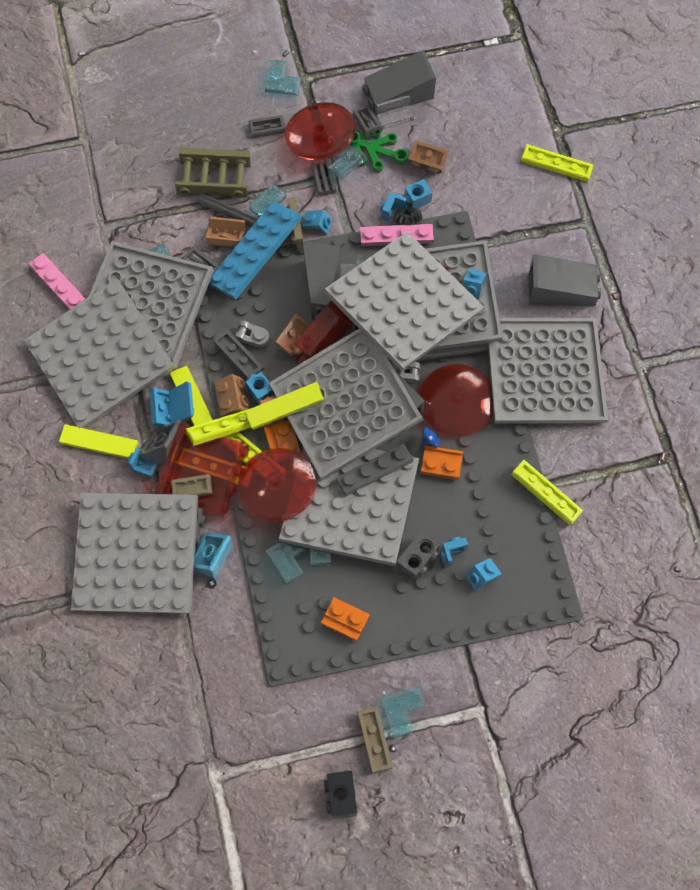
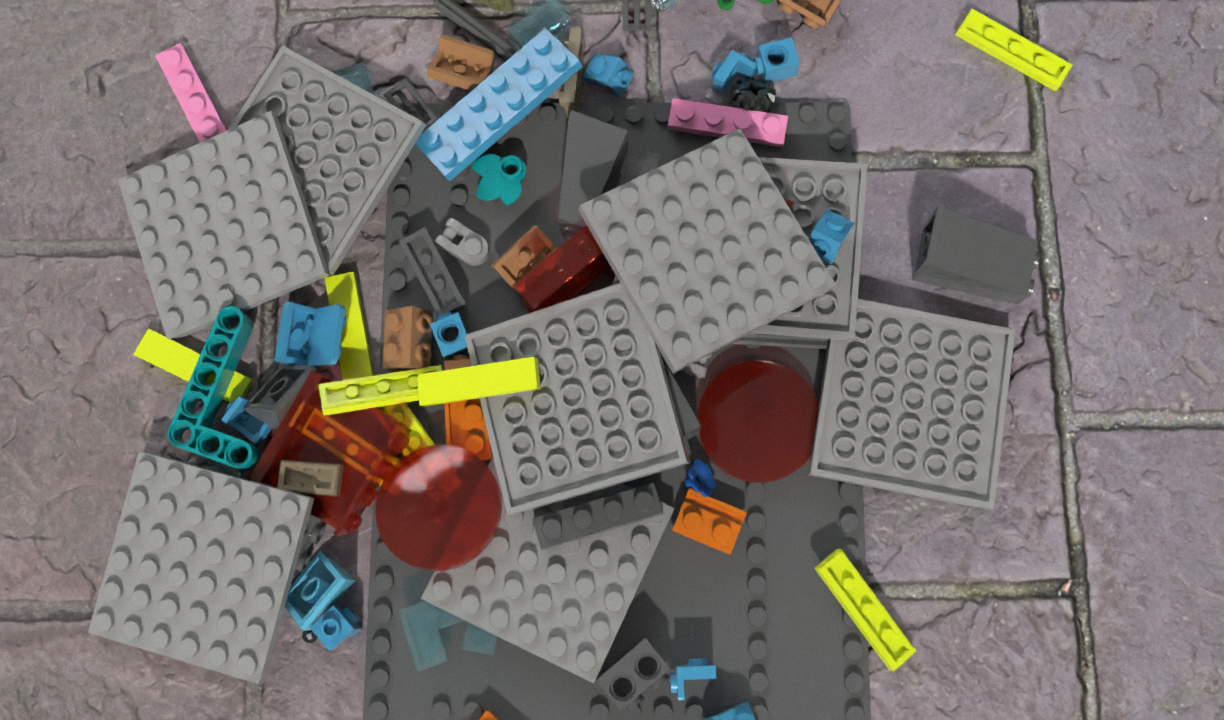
camera: 20 degrees right, 10 degrees up
none -> teal beam [167,306,262,471]
none -> dark azure bracket [311,605,363,650]
none -> teal plate [471,154,526,206]

